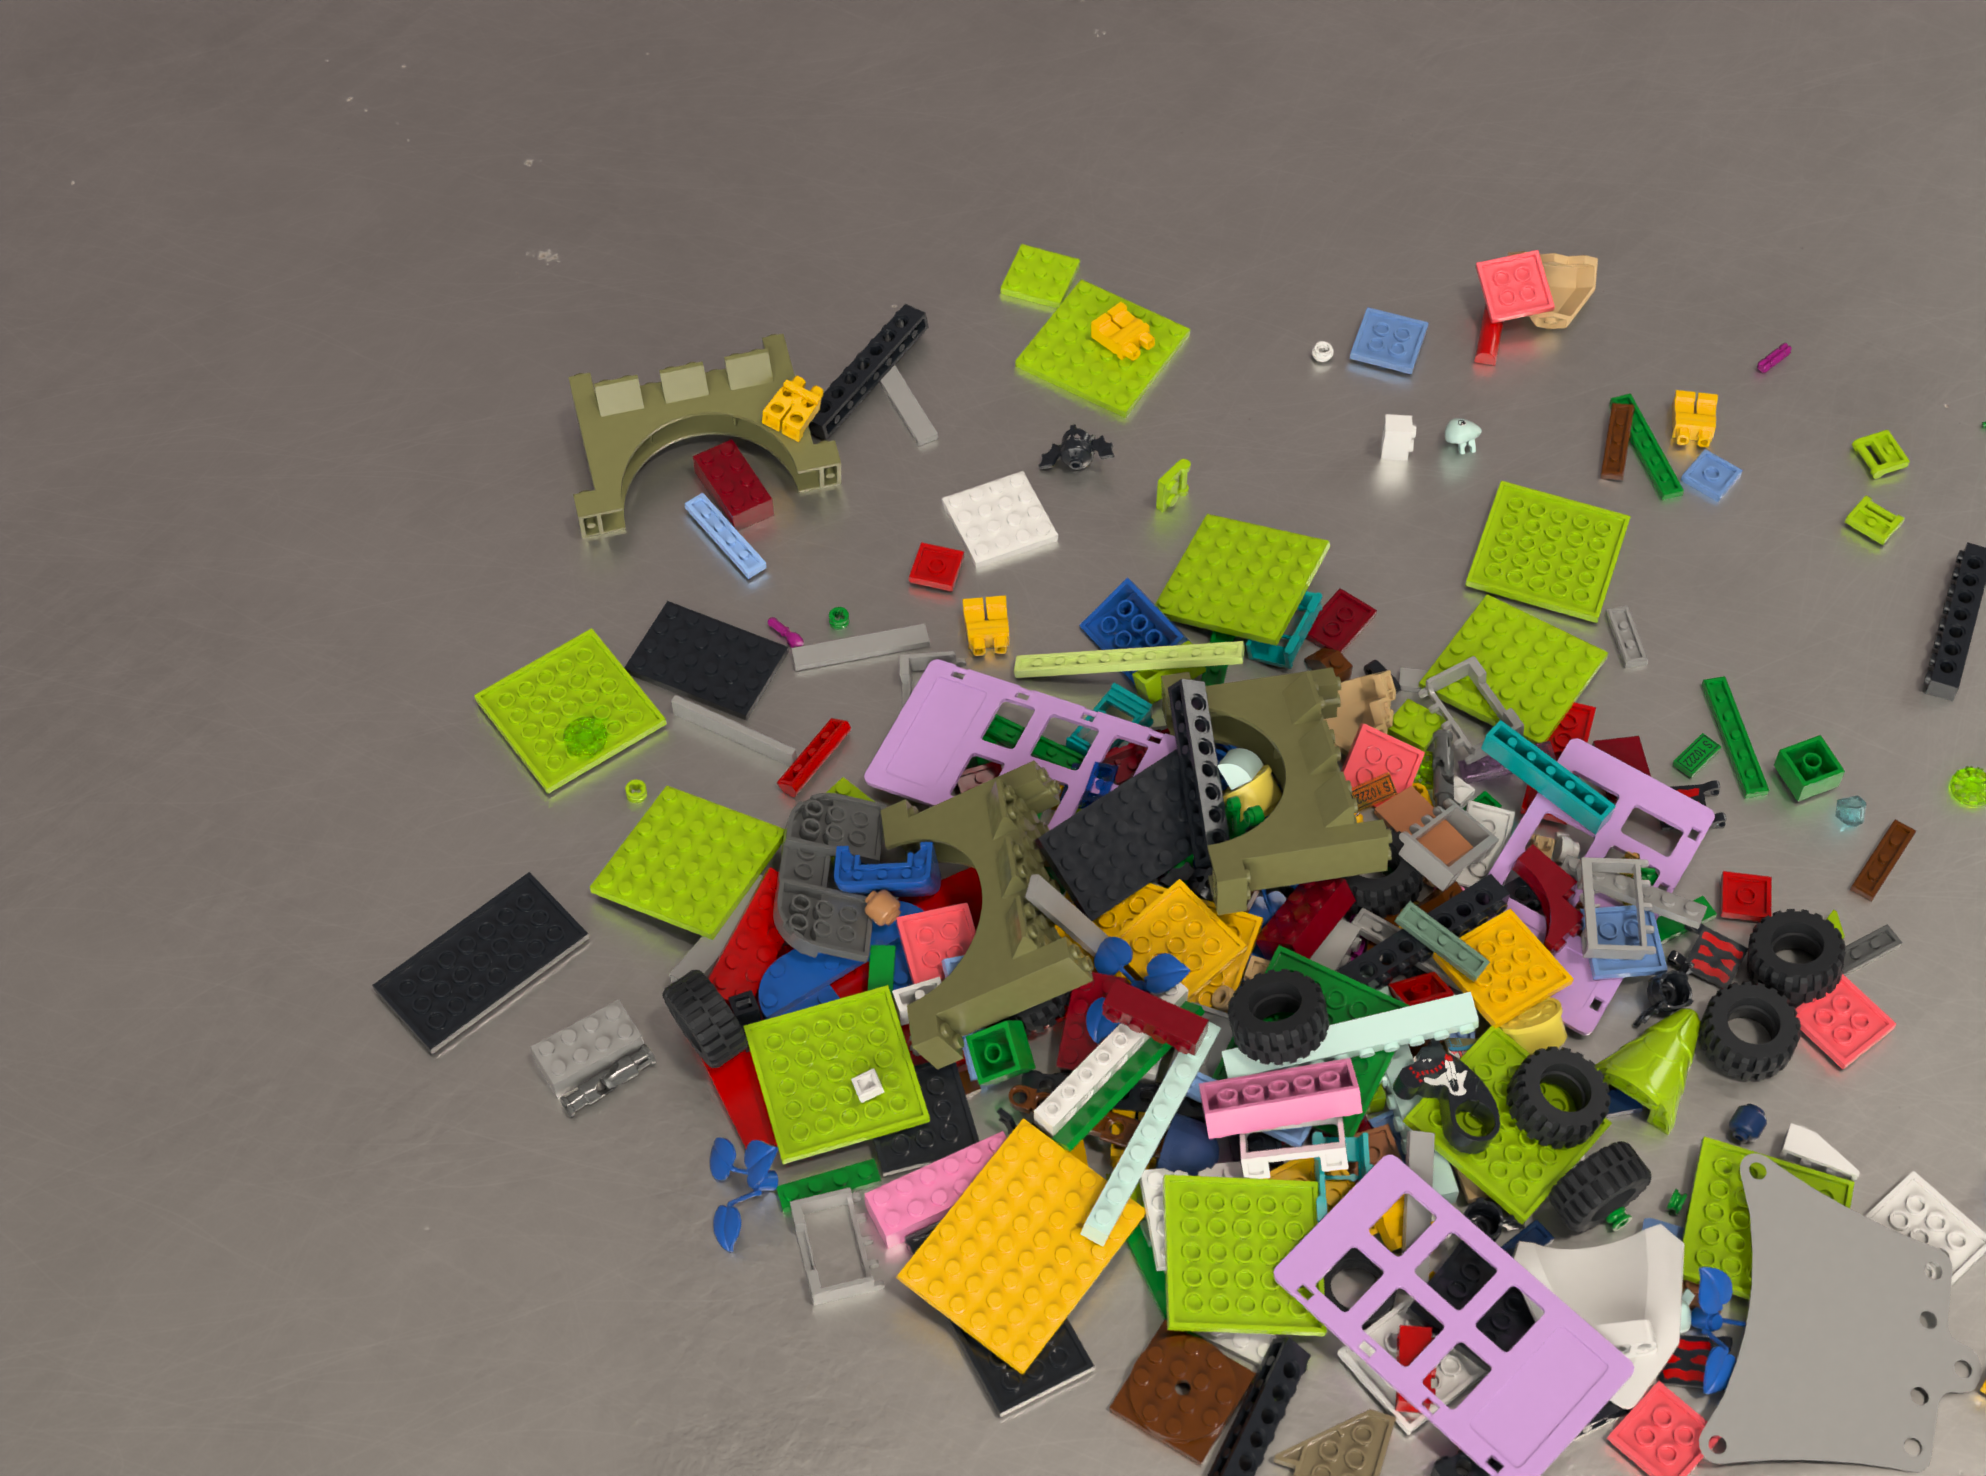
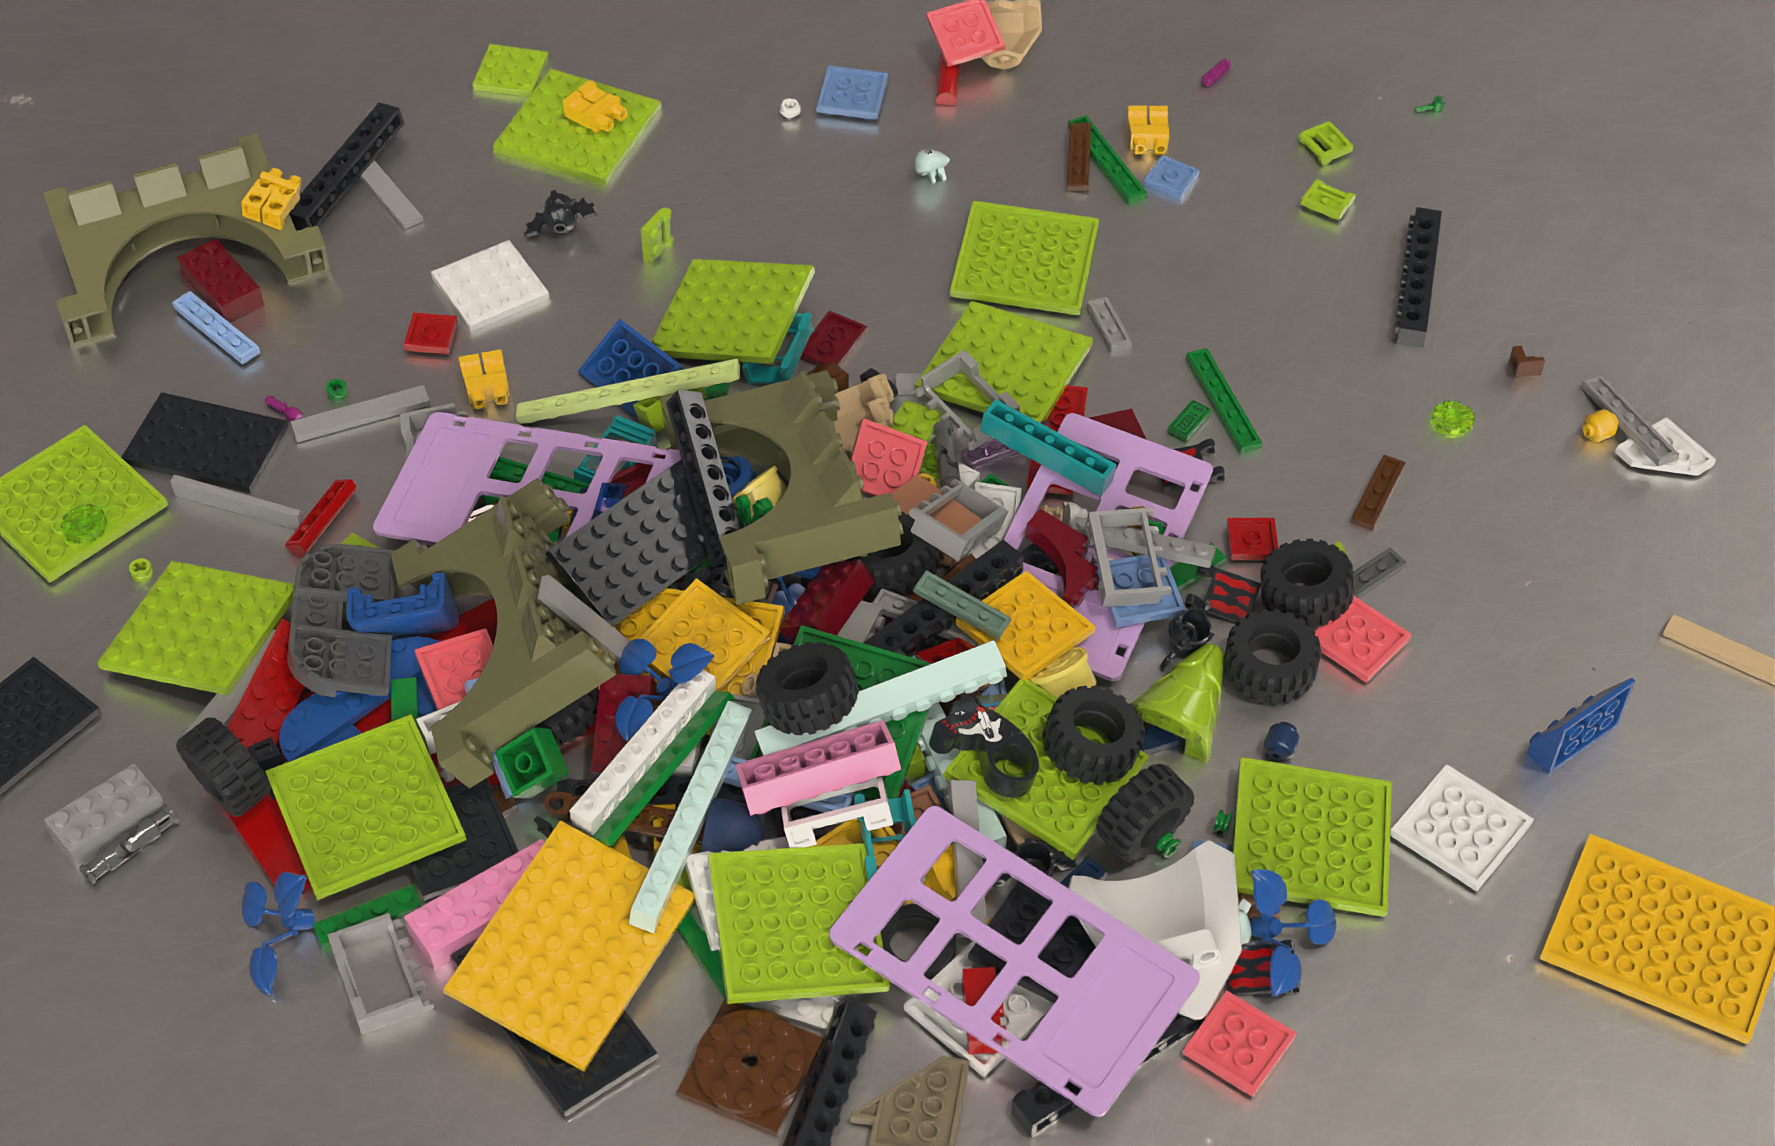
camera: 10 degrees left, 5 degrees down
white tile [851,1068,884,1103] -> none
medium nougat head [865,890,901,926] -> none
dark red brick [1102,979,1209,1056] -> none
light aqua brick [1217,748,1263,790] -> none
clear yellow tile [1351,772,1398,812] -> none
white brick [1381,414,1416,460] -> none
light grey piece [1699,1153,1981,1472] -> none
green brick [1774,735,1845,802] -> none
white slope [1778,1123,1860,1182] -> none
clear light blue plate [1835,795,1867,827] -> none

